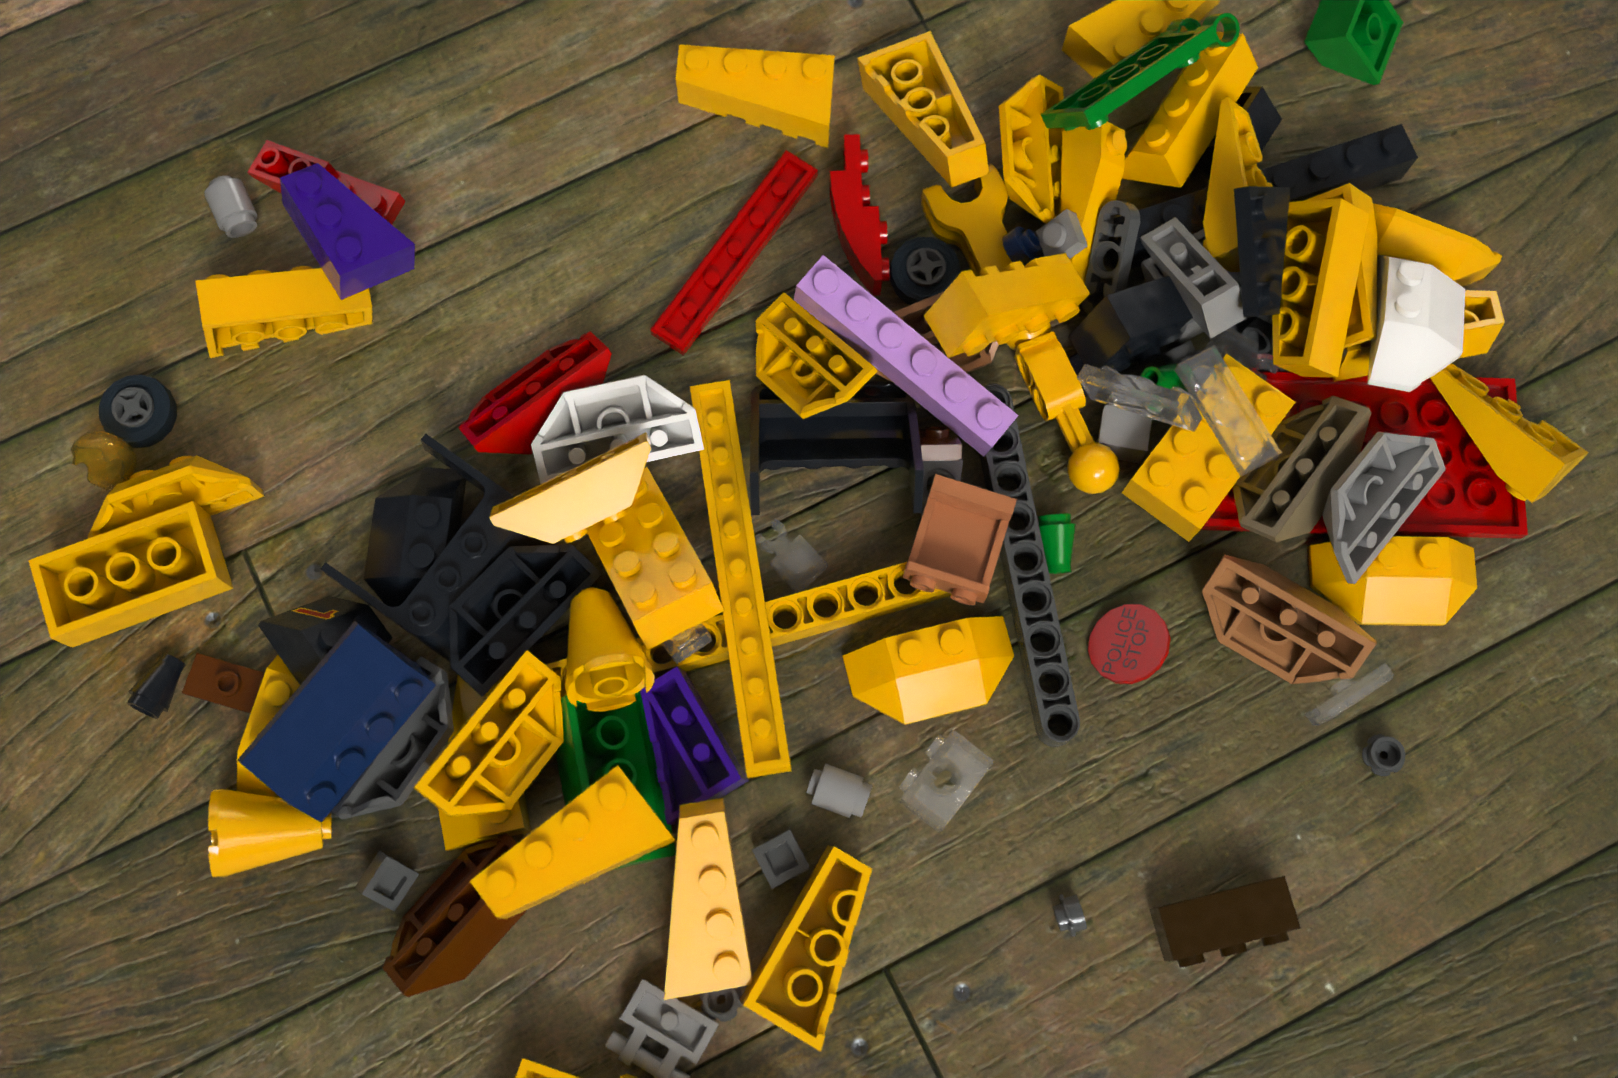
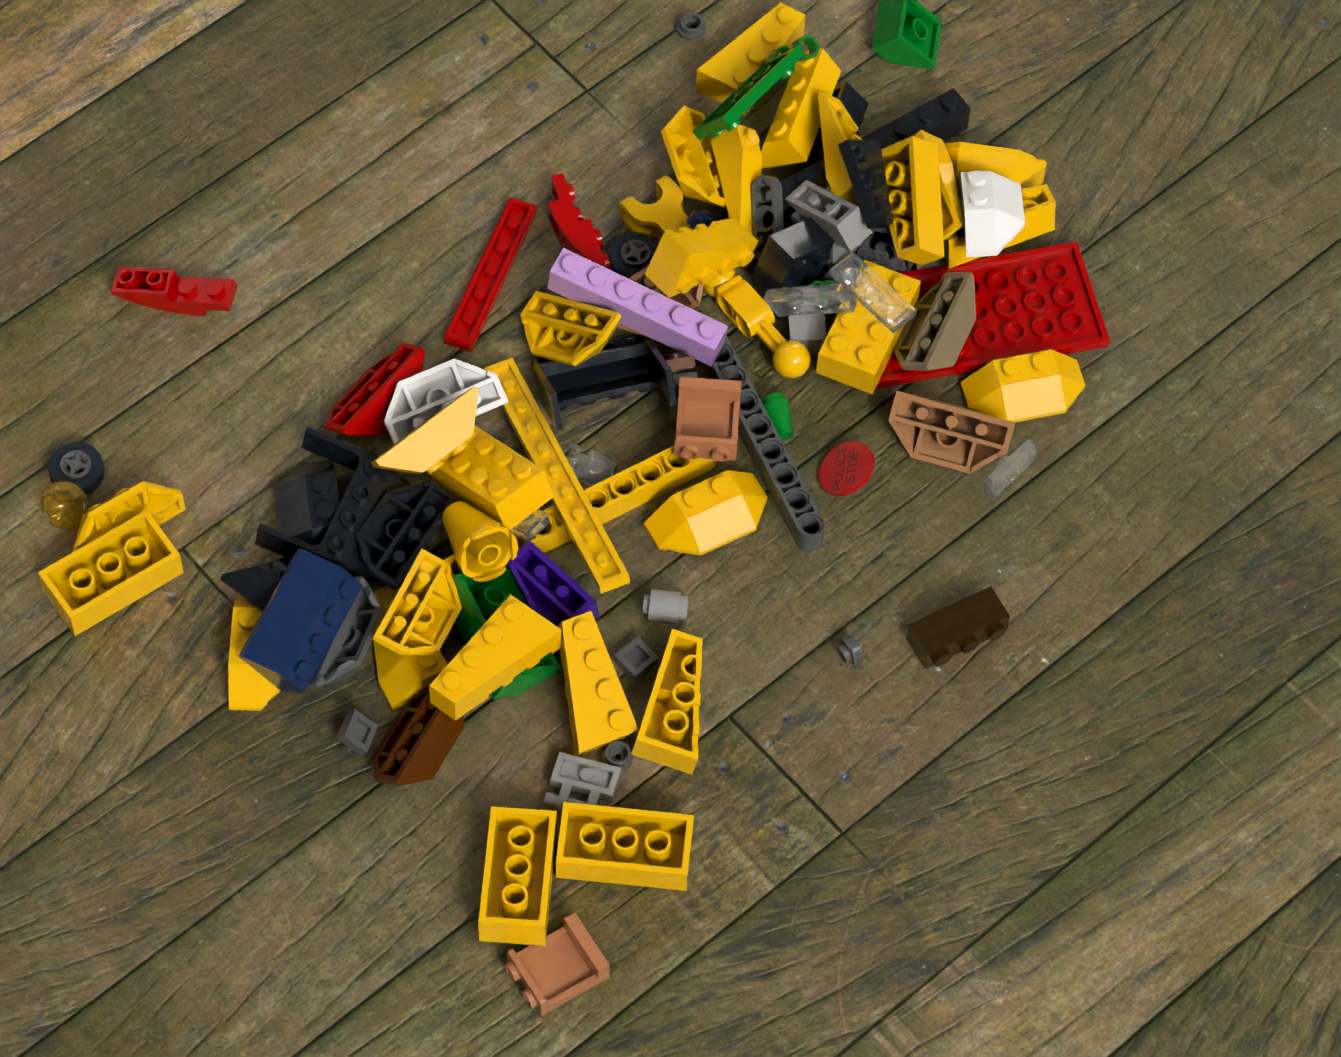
camera: 15 degrees left, 15 degrees down
black cone [127,653,186,719] -> none
reddish brown plate [182,653,265,714] -> none
yellow wedge [195,266,372,358] -> none
light grey brick [204,175,257,238] -> none
yellow cone [208,789,332,877] -> none
dark purple wedge [280,163,415,300] -> none
yellow wedge [676,44,835,148] -> none
yellow wedge [857,31,989,187] -> none
clear brick [899,729,995,833] -> none
light grey plate [1036,209,1088,259] -> none
light grey wedge [1322,432,1446,585] -> none
dark grey plate [1362,734,1405,776] -> none
yellow wedge [1430,363,1589,503] -> none

